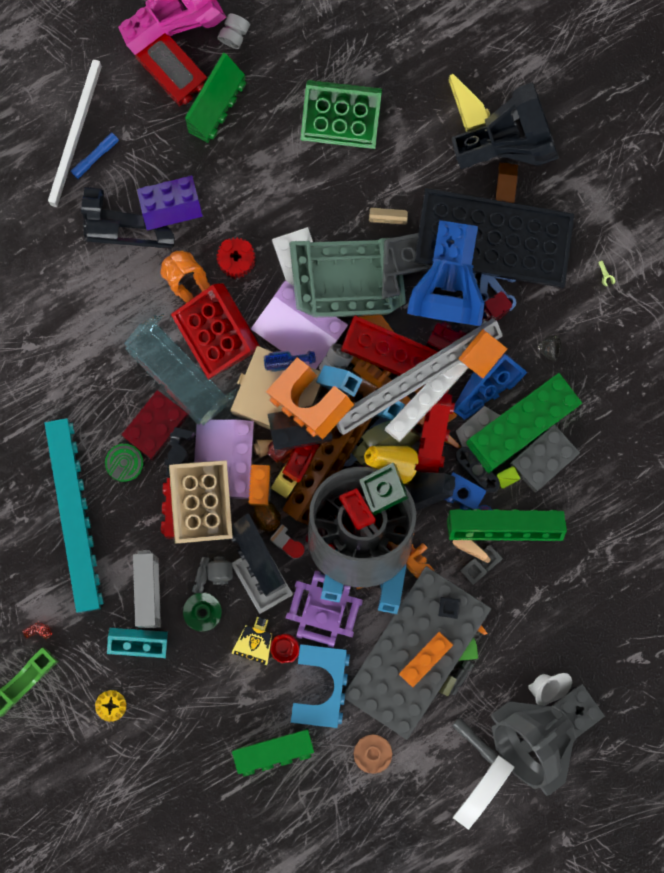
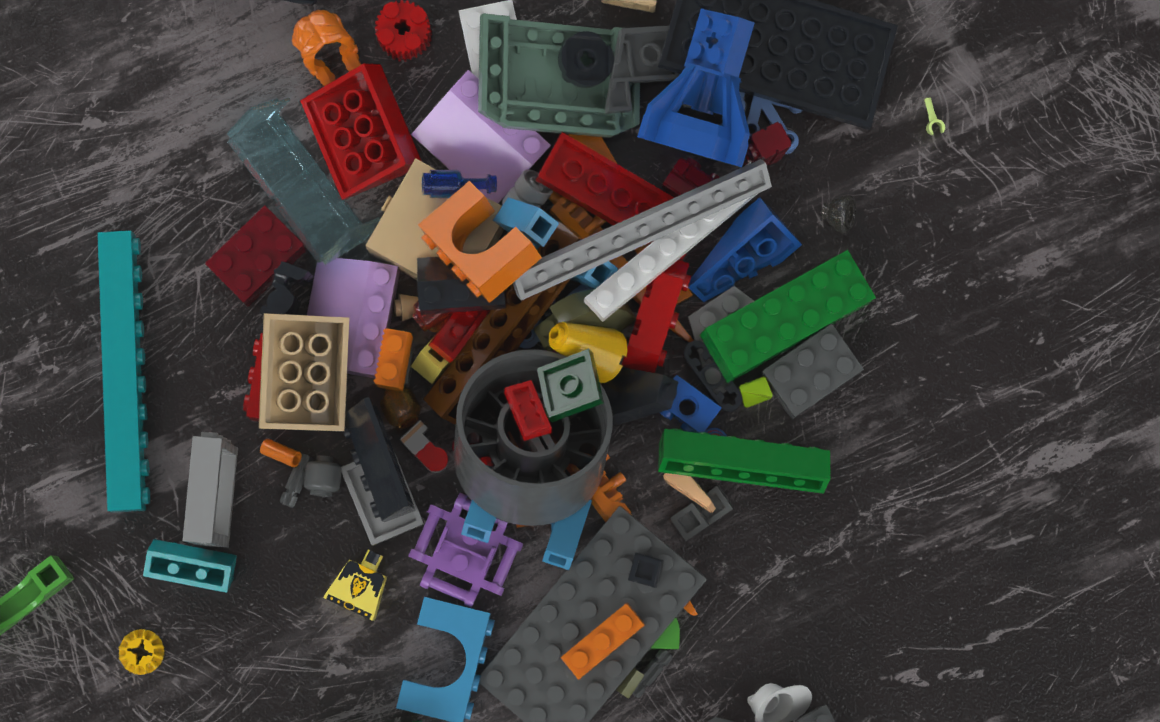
camera: 10 degrees right, 0 degrees up
clear red arm [22,622,52,639] -> none
tile [105,444,143,482] -> none
dark green dish [183,593,222,632] -> none
red hair [270,634,300,663] -> none
orange tile [458,329,507,378] -> none
none -> orange axle [260,439,302,467]
none -> black plate [558,31,614,88]

